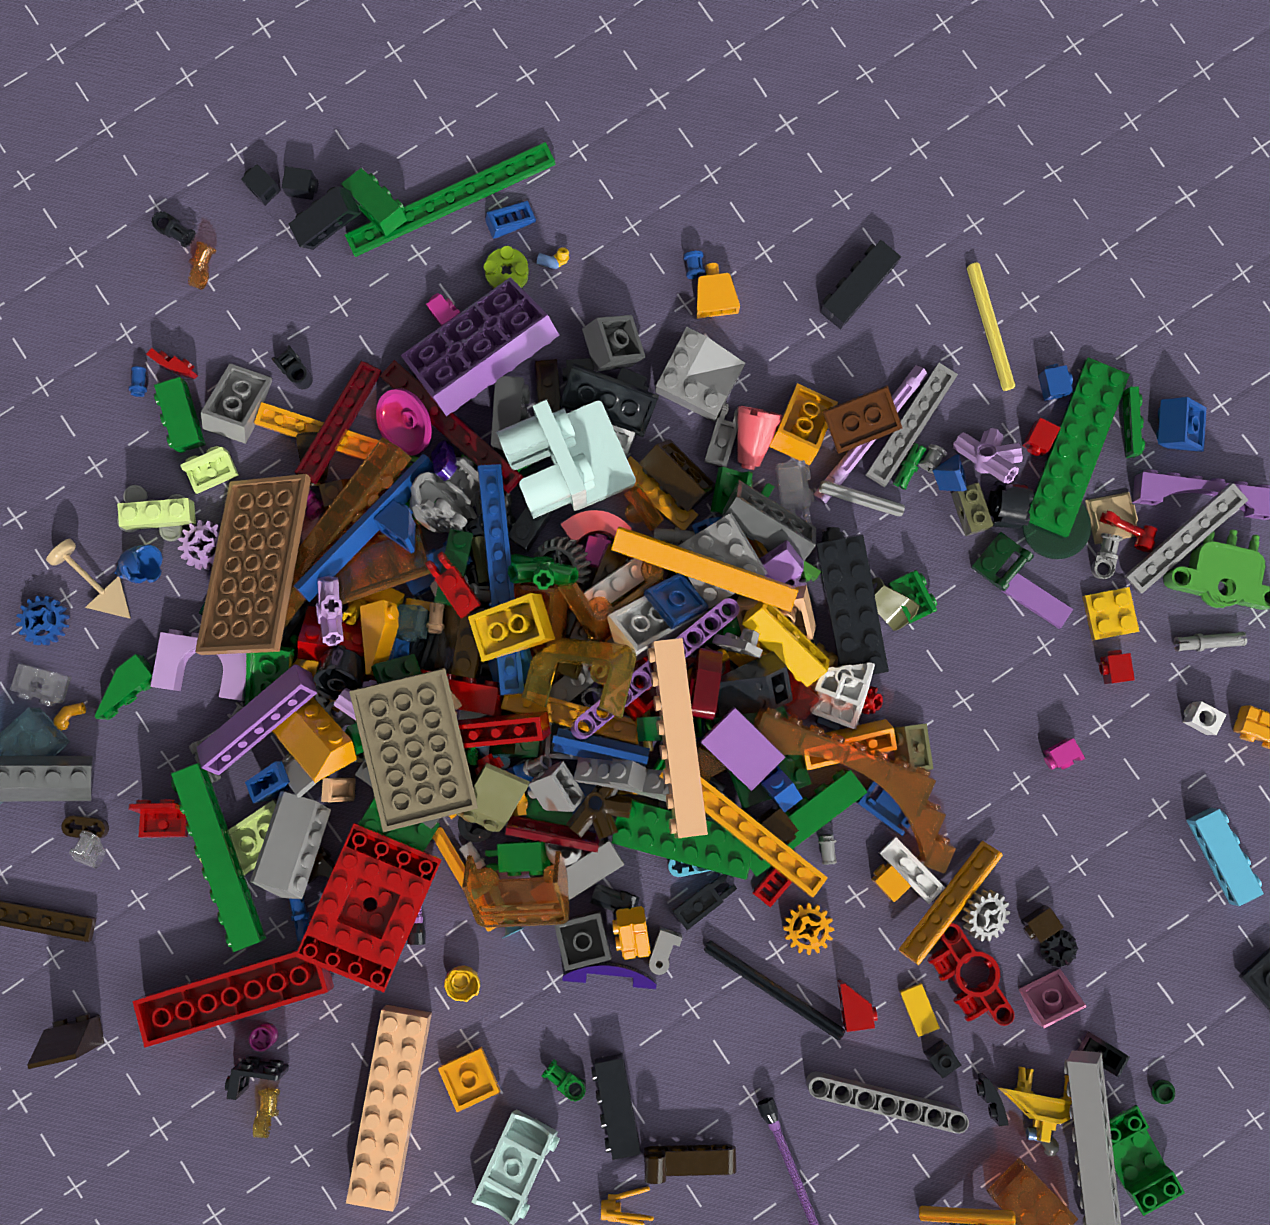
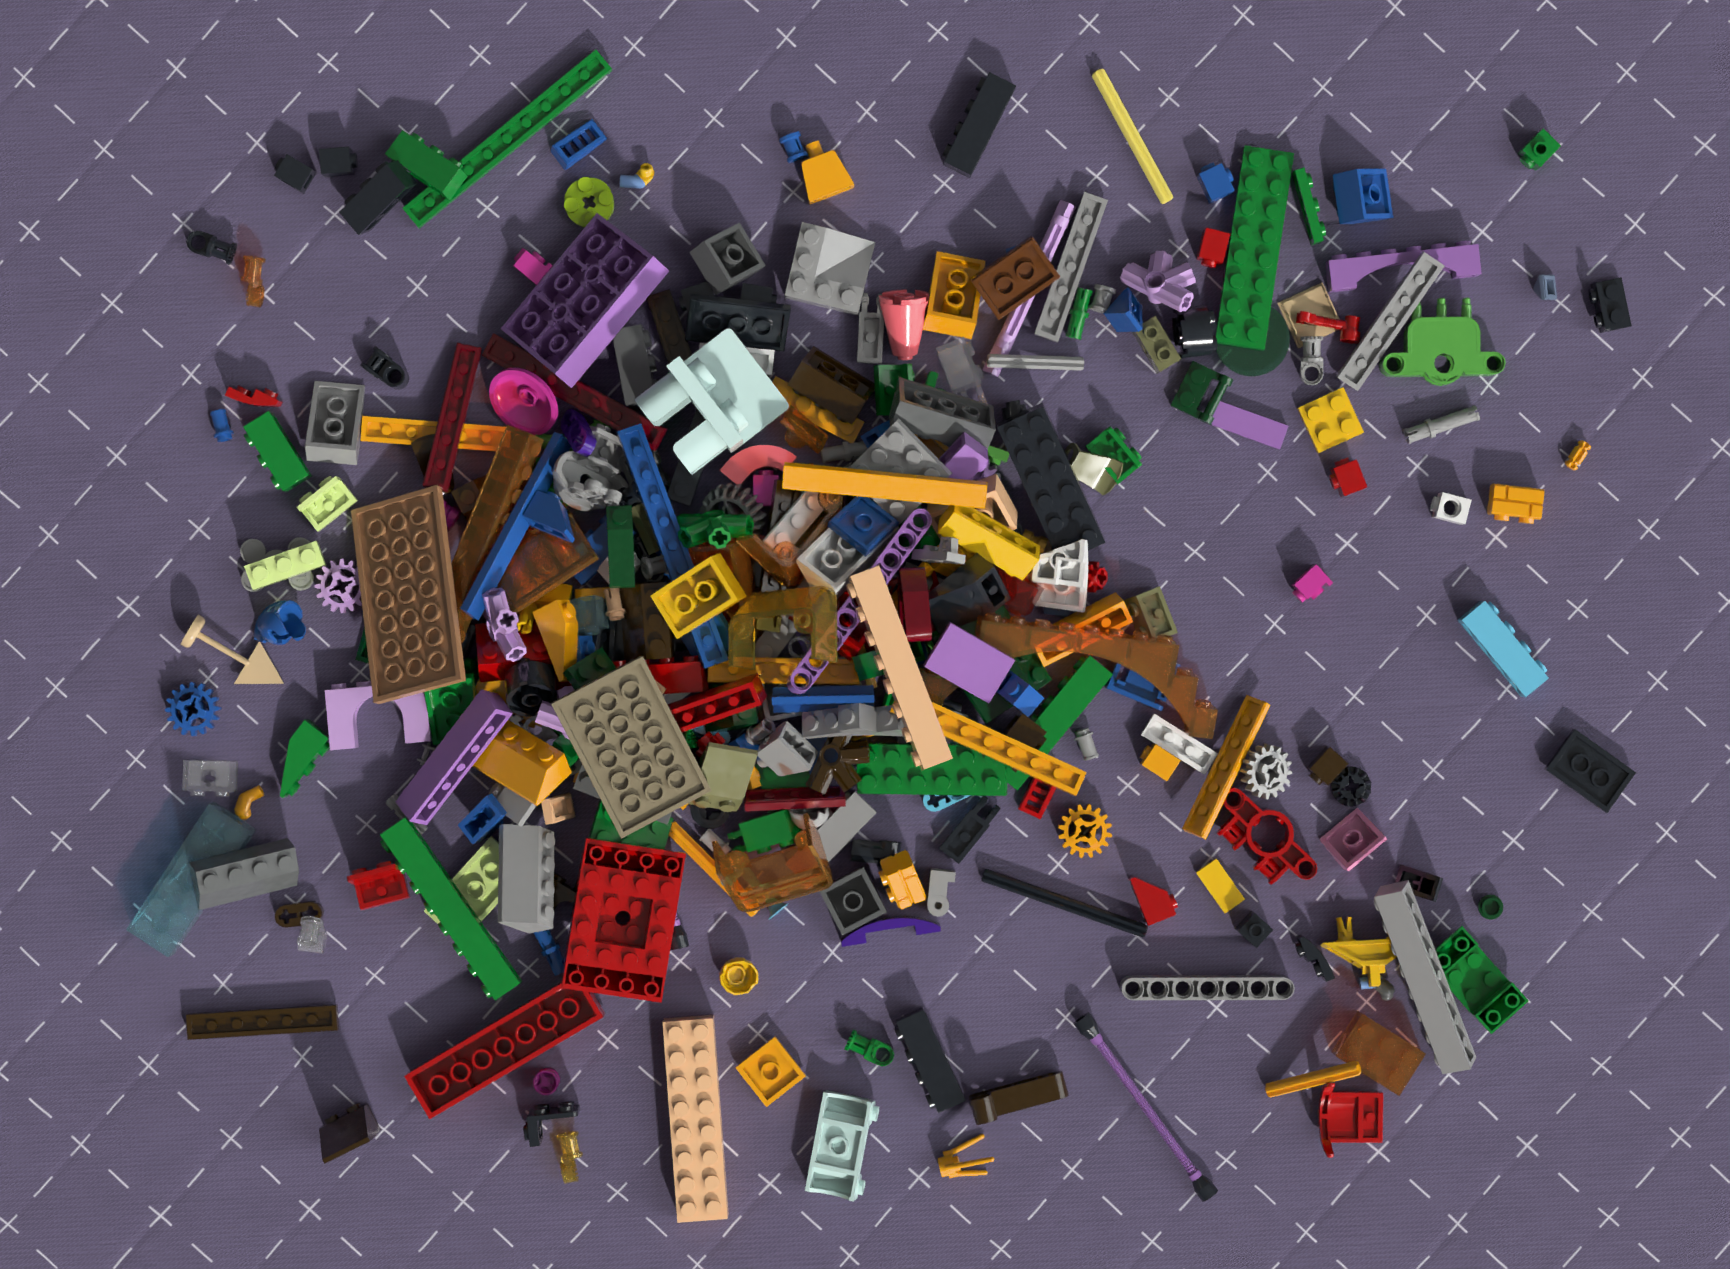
camera: 15 degrees left, 5 degrees up
red hinge [425,552,481,618] -> none

